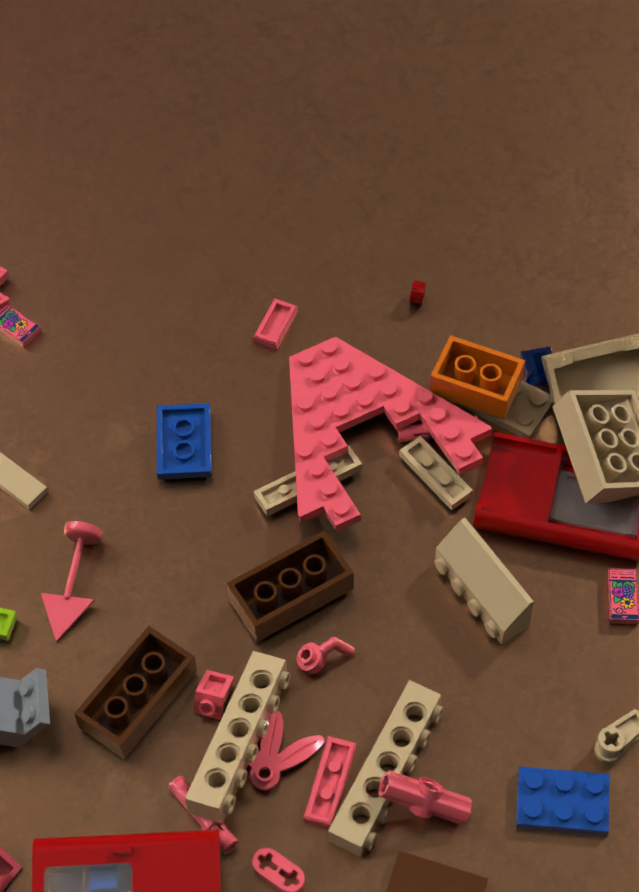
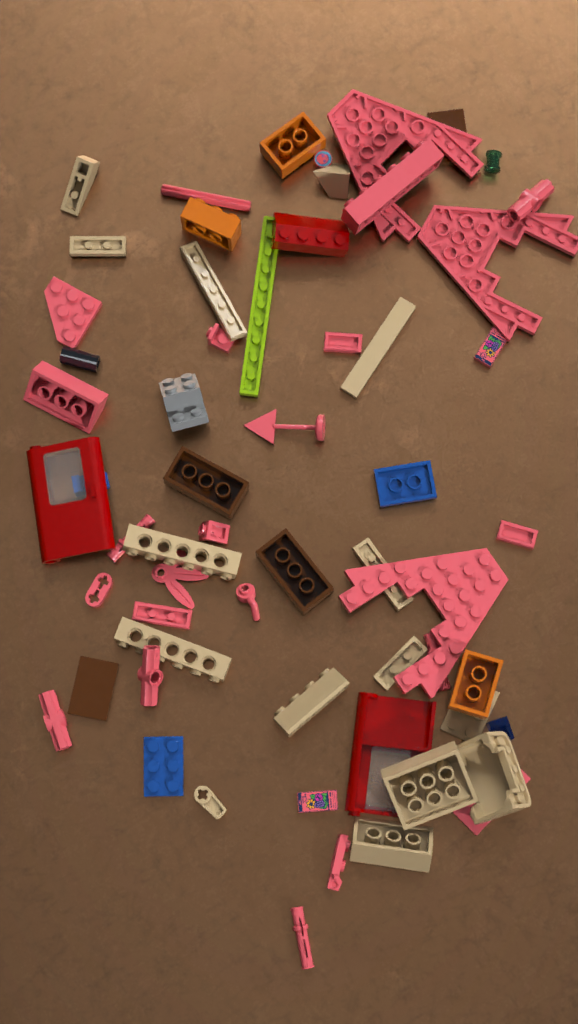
camera: 80 degrees right, 20 degrees up
red axle [409,280,426,305] -> none

